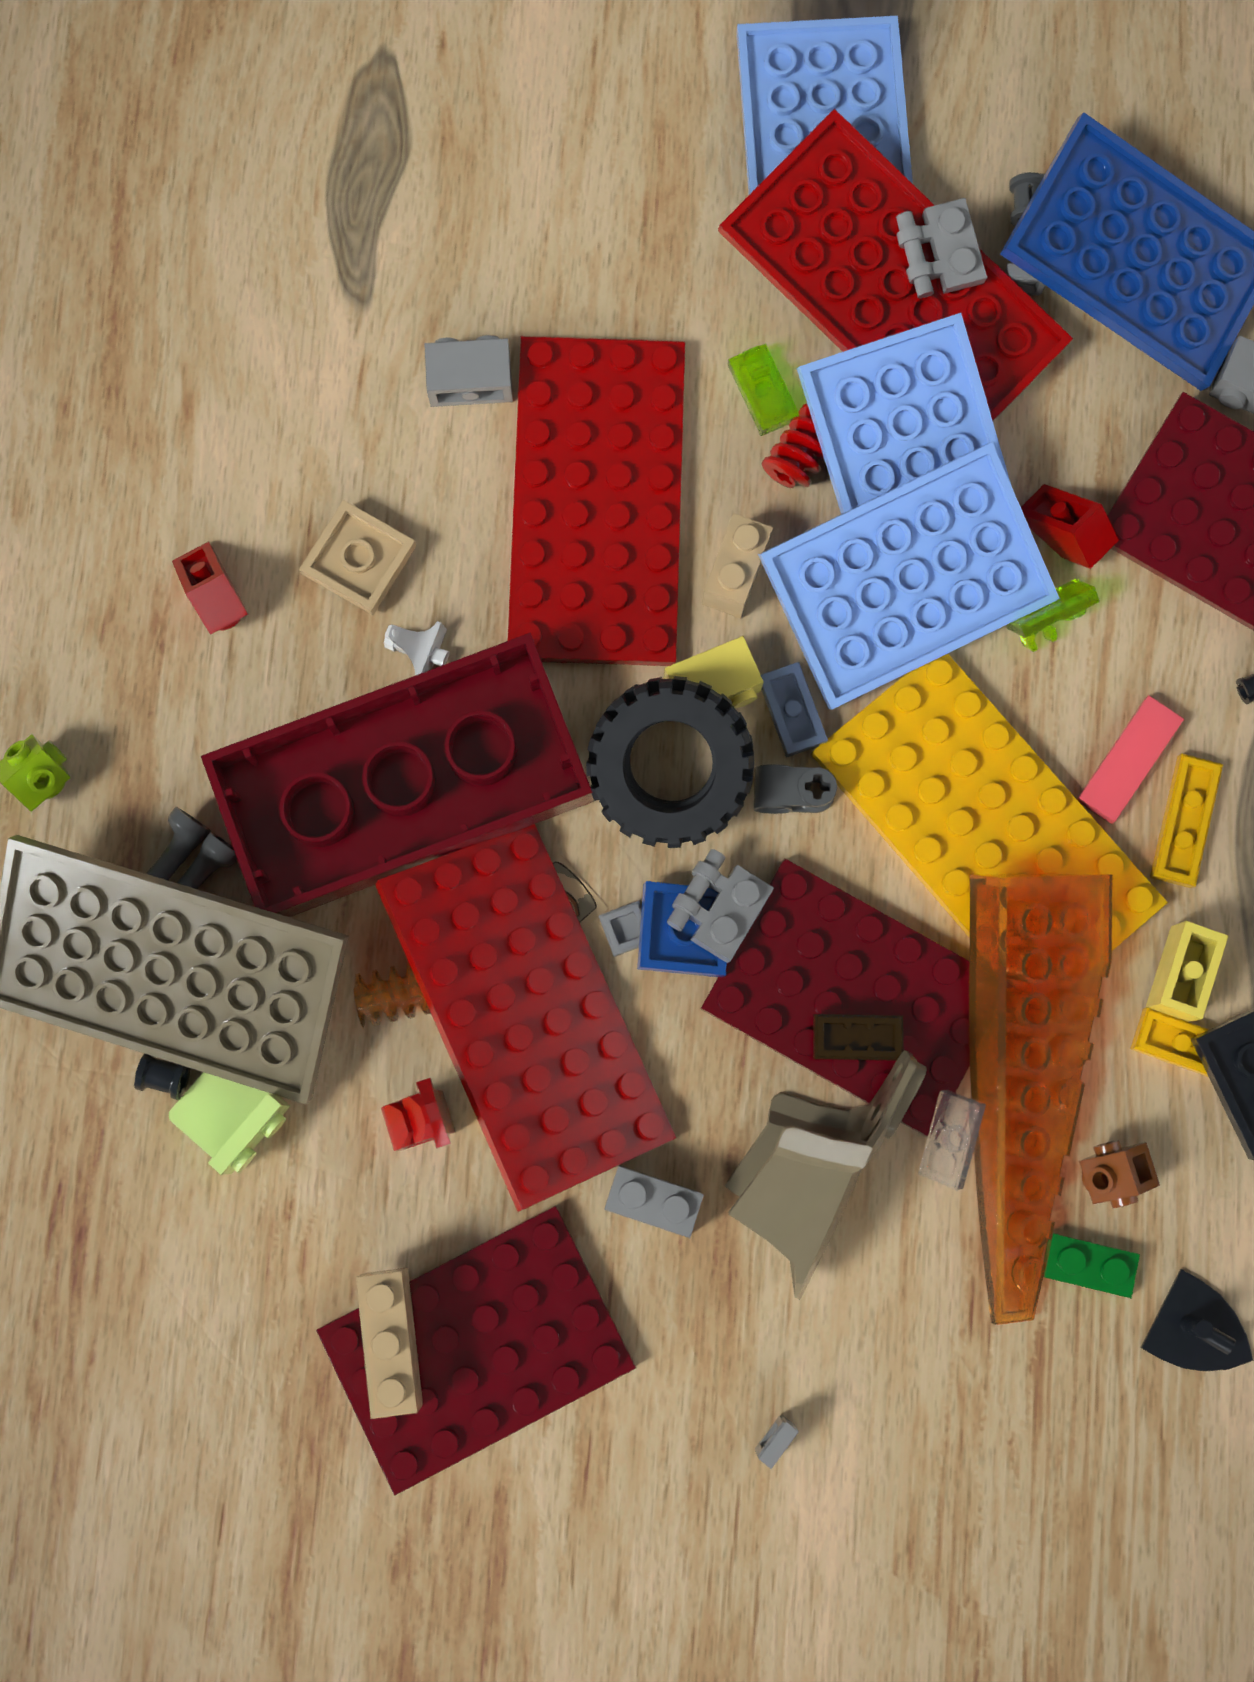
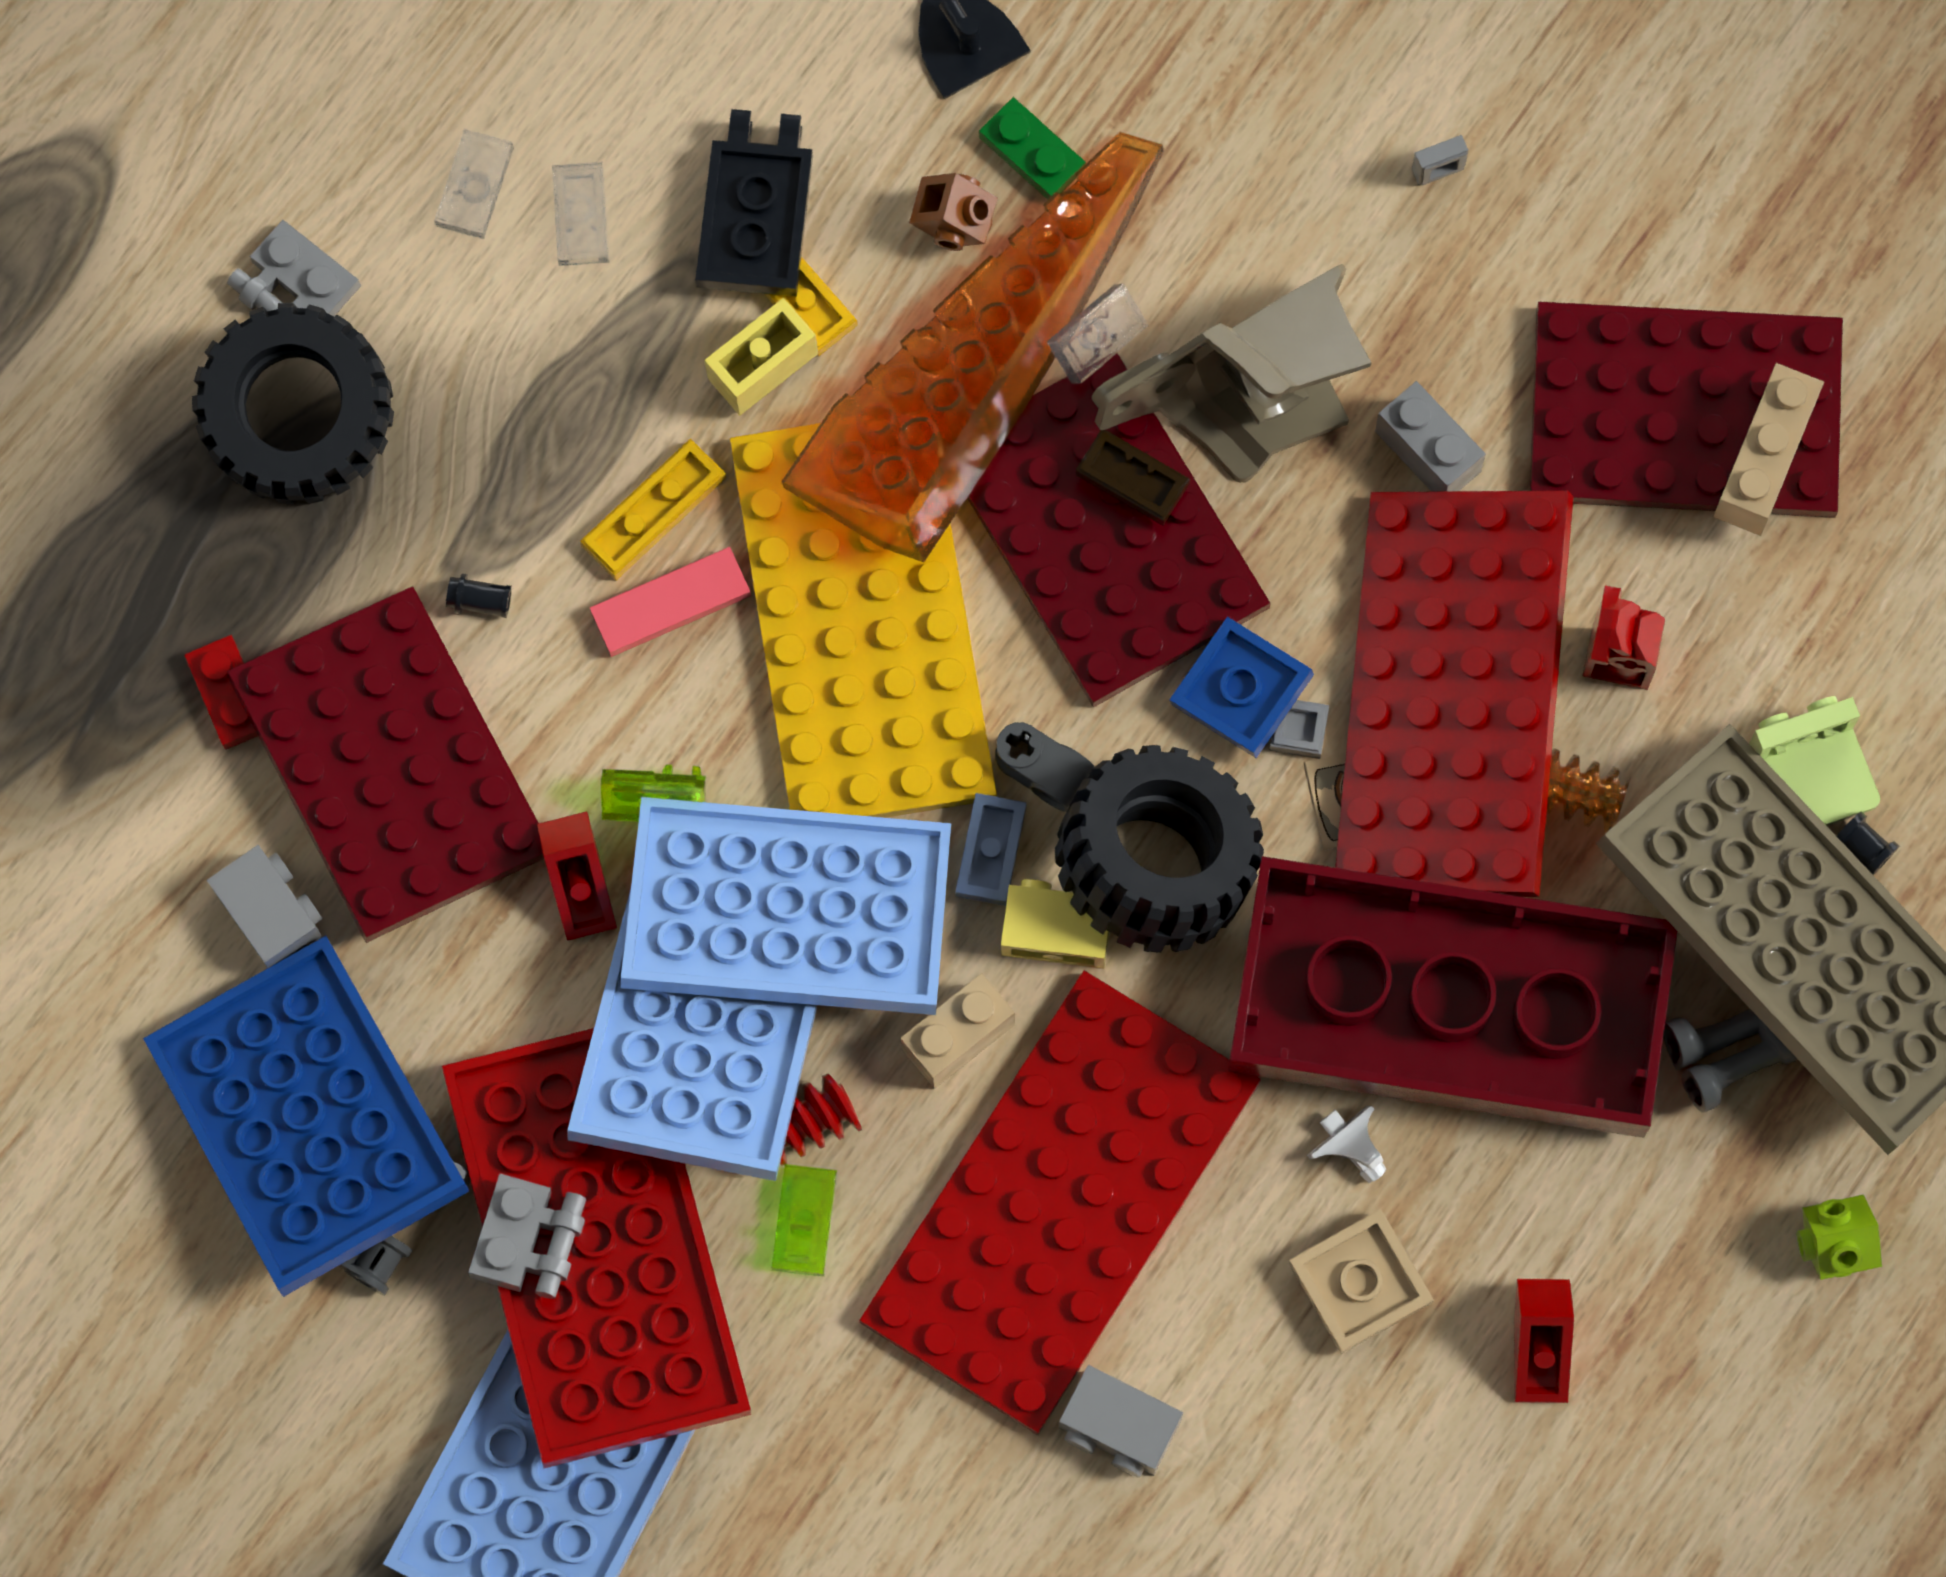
camera: 145 degrees left, 5 degrees down
light grey plate [667,849,774,963] -> none

